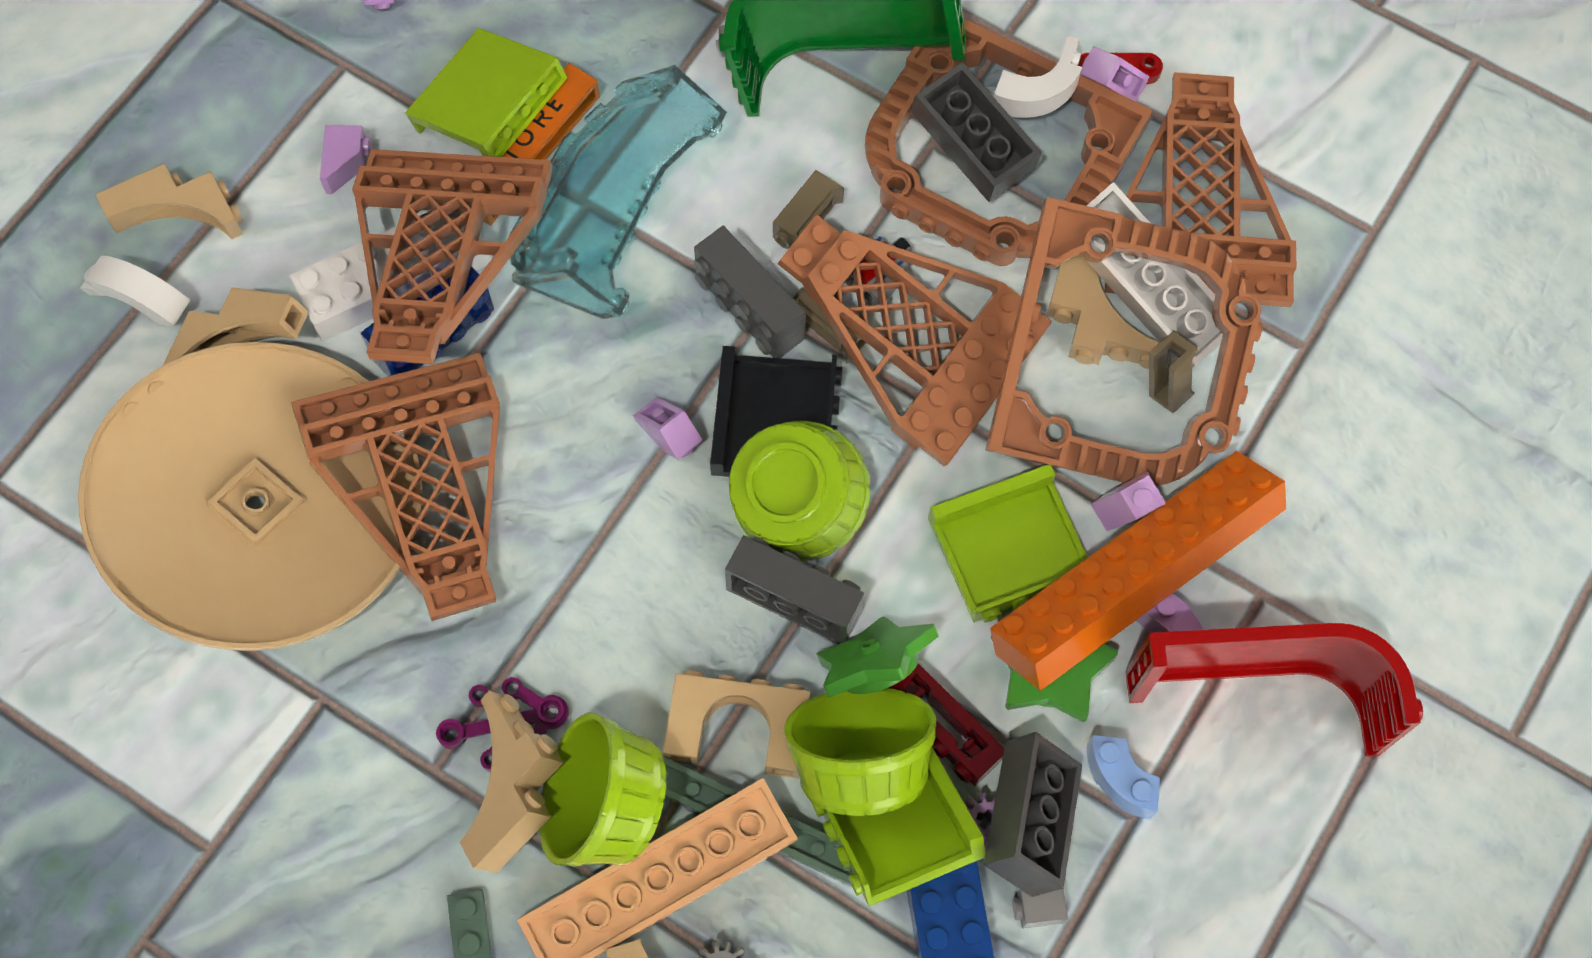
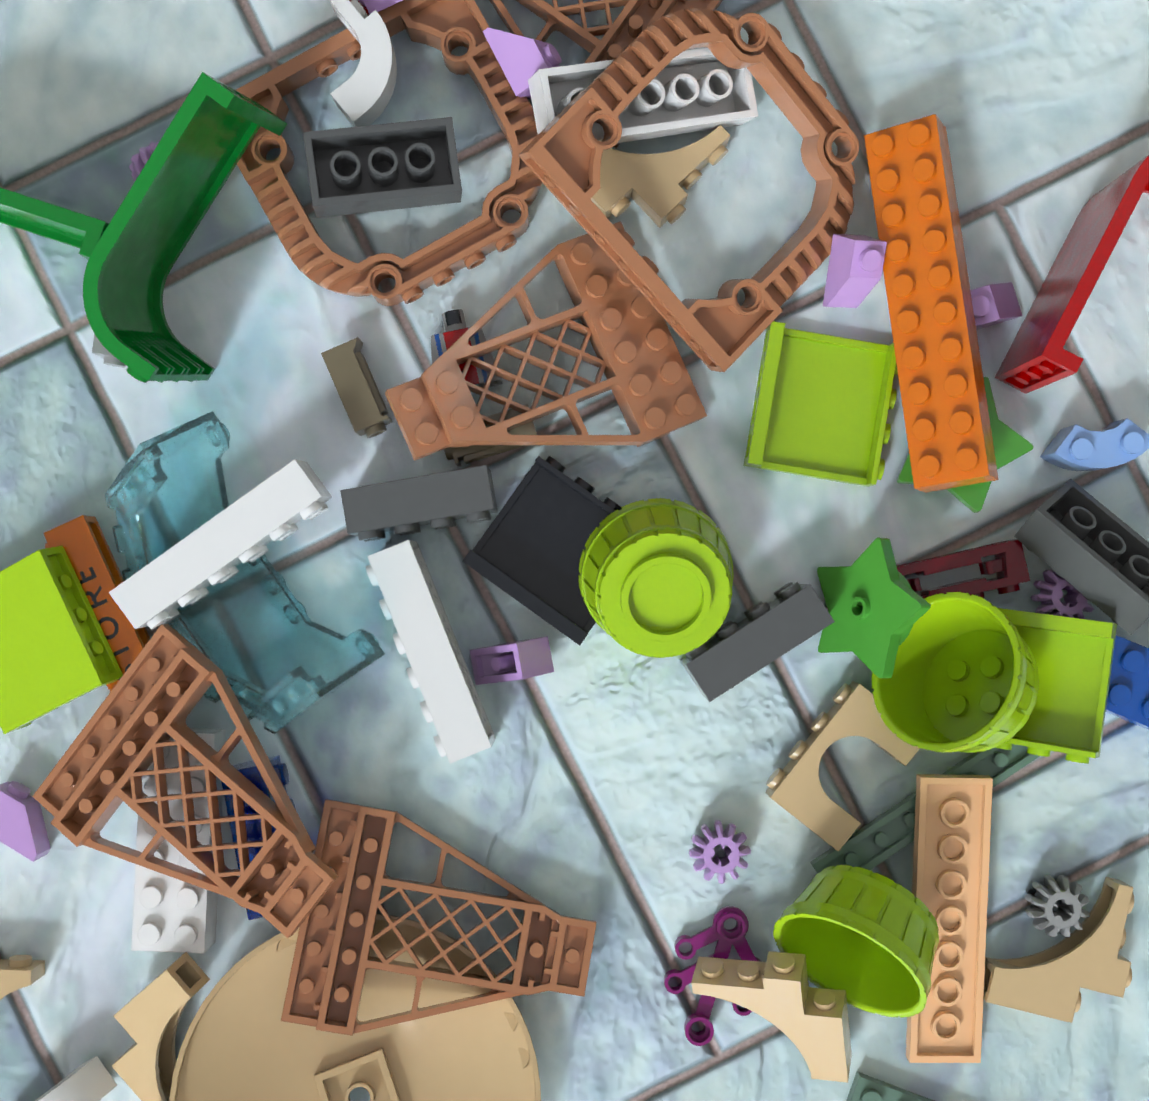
camera: 55 degrees left, 20 degrees up
dark tan window [1149,331,1198,413] -> none
none -> white brick [109,459,332,630]
none -> white brick [366,540,496,764]
none -> lavender slope [482,27,562,99]
none -> lavender gear [689,820,751,884]

